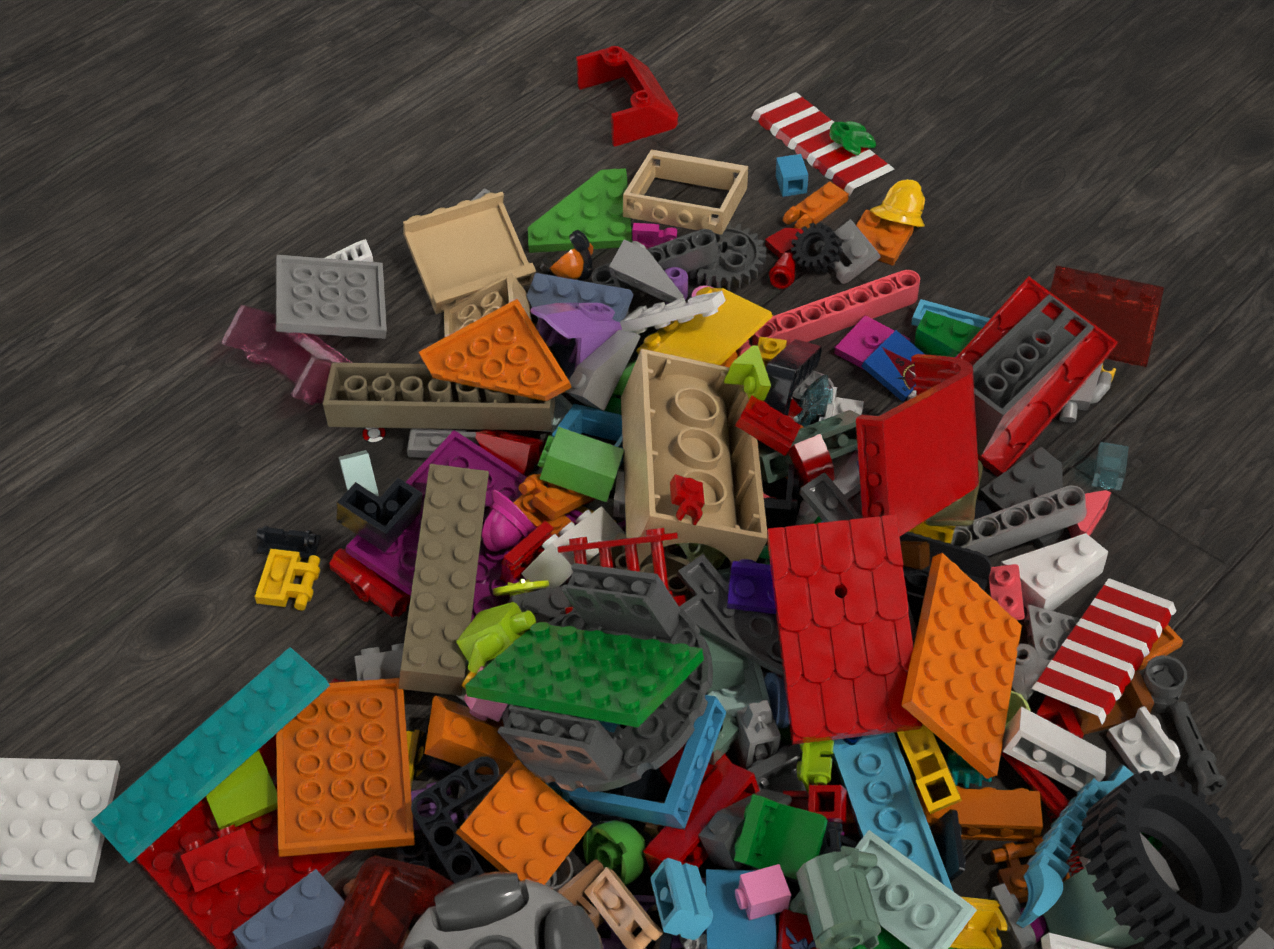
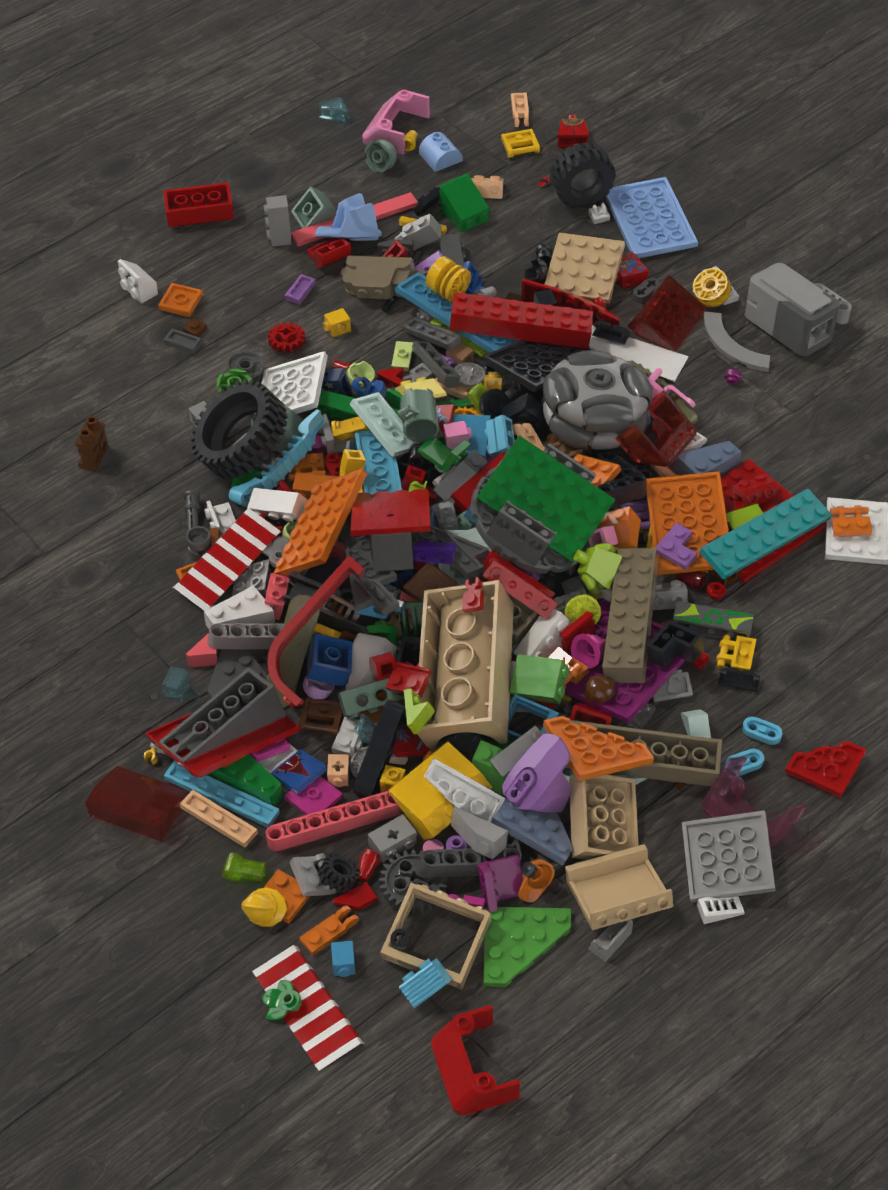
camera: 175 degrees left, 0 degrees up
none -> light nougat plate [180,790,258,848]
none -> clear neon green piece [222,853,266,881]
none -> red plate [324,452,342,477]
none -> light nougat brick [327,754,350,787]
none -> light grey brick [368,814,417,863]
none -> black bush [390,929,411,951]
none -> medium azure brick [399,958,452,1008]
none -> magenta bracket [477,855,523,912]
none -> reddish brown hair [584,675,616,704]
none -> medium lavender plate [655,523,697,570]
none -> dark grey brick [673,601,754,641]
none -> medium azure plate [725,749,764,777]
none -> medium azure plate [742,717,782,745]
none -> red plate [785,741,867,798]
none -> orange plate [830,505,872,537]

